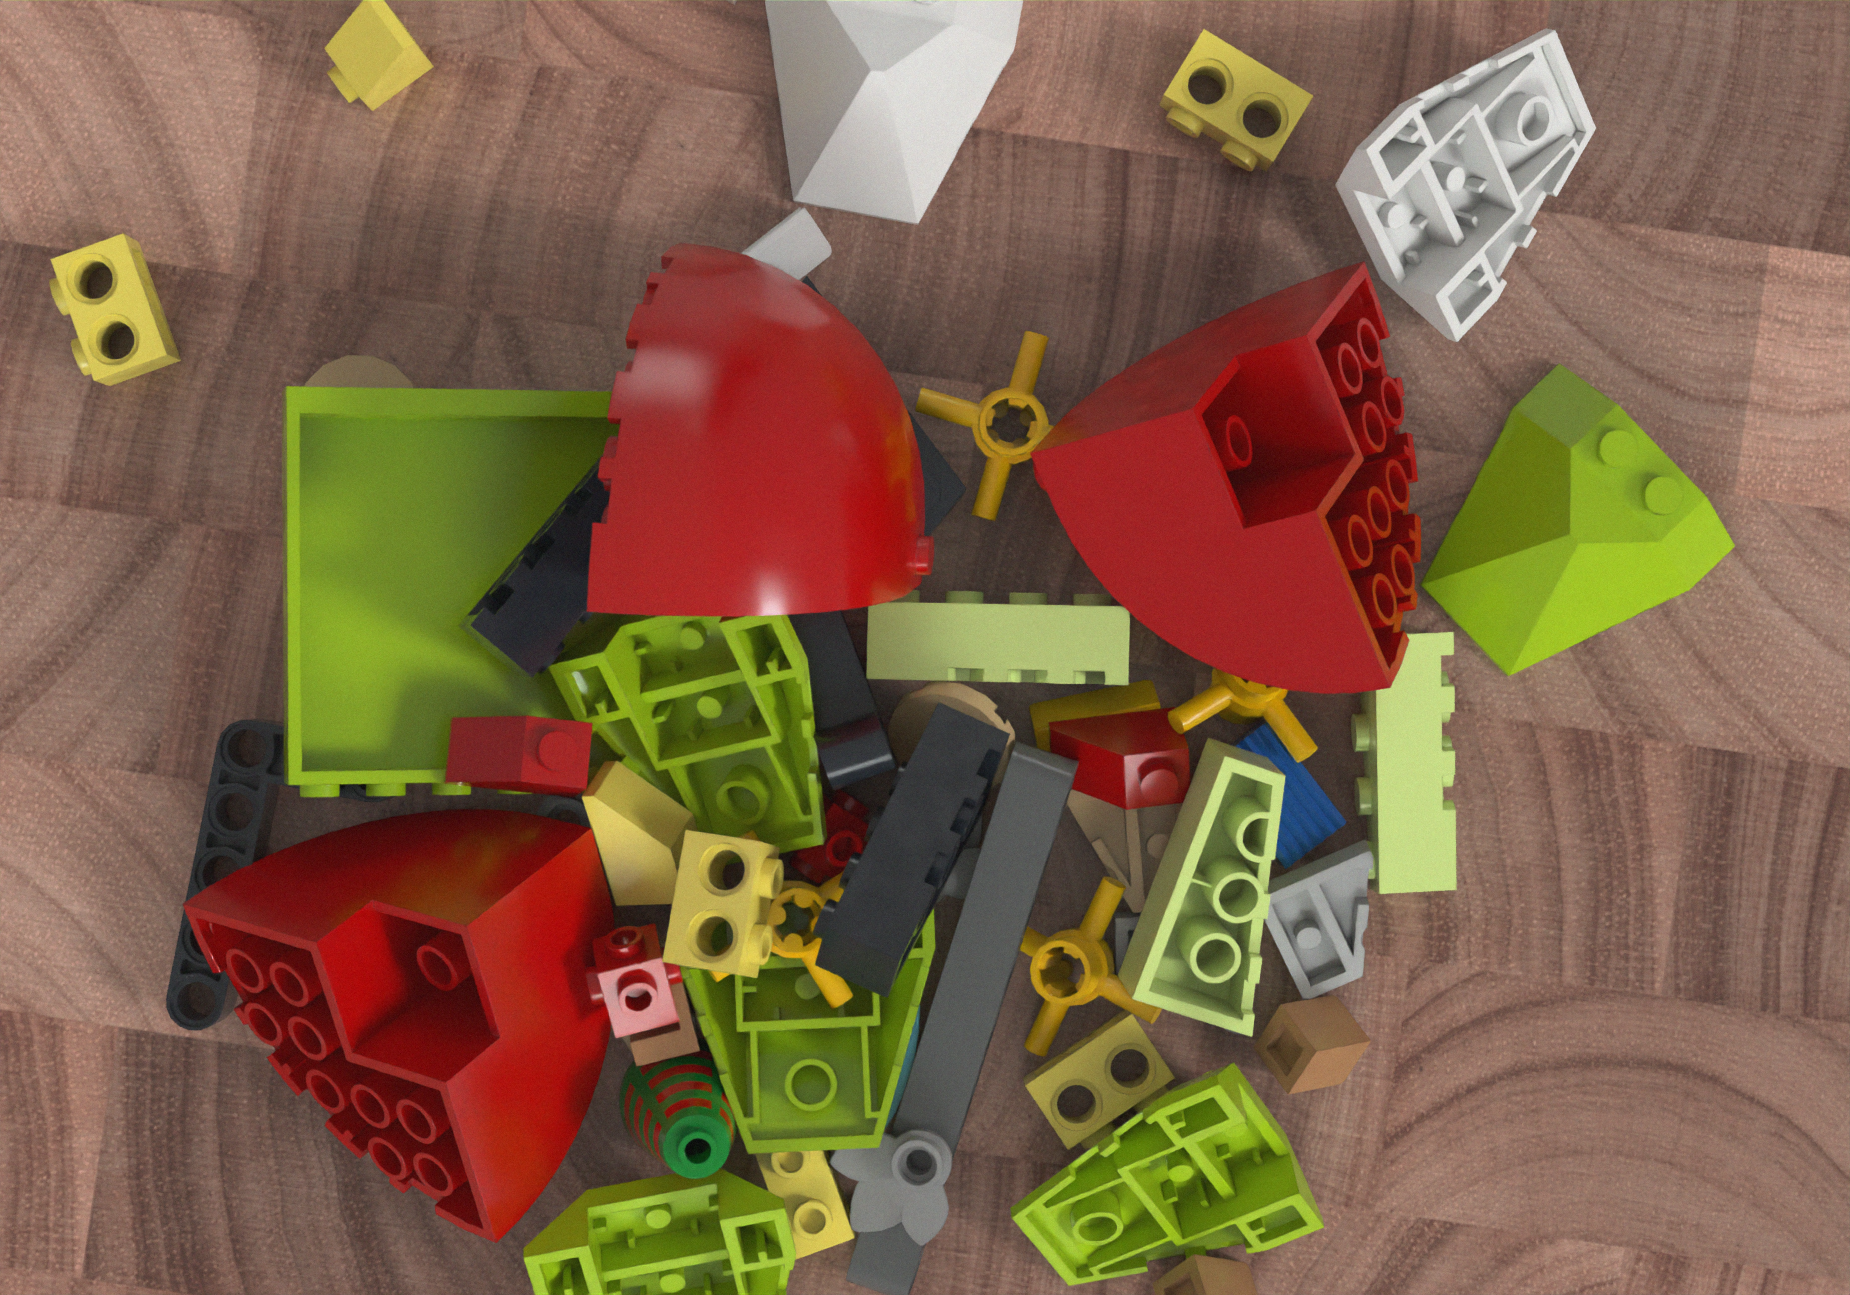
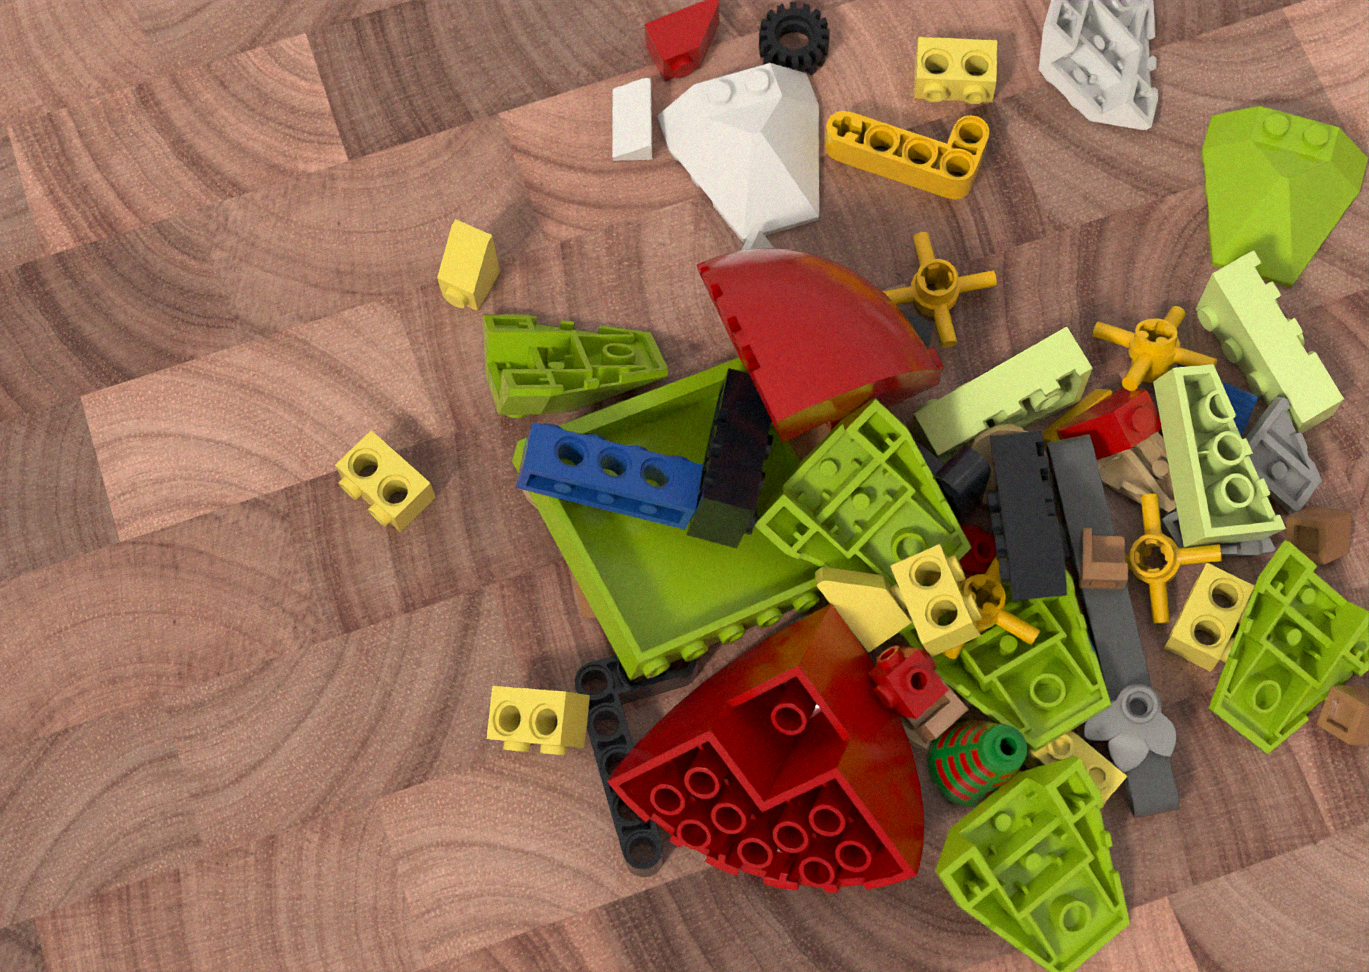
camera: 25 degrees left, 20 degrees down
red slope [444,715,593,798] -> none
red brick [1030,261,1421,694] -> none
none -> lime wedge [483,314,669,418]
none -> light yellow brick [487,686,590,756]
none -> blue brick [516,422,703,530]
none -> yellow beam [825,111,989,200]
none -> medium nougat panel [1079,528,1128,590]

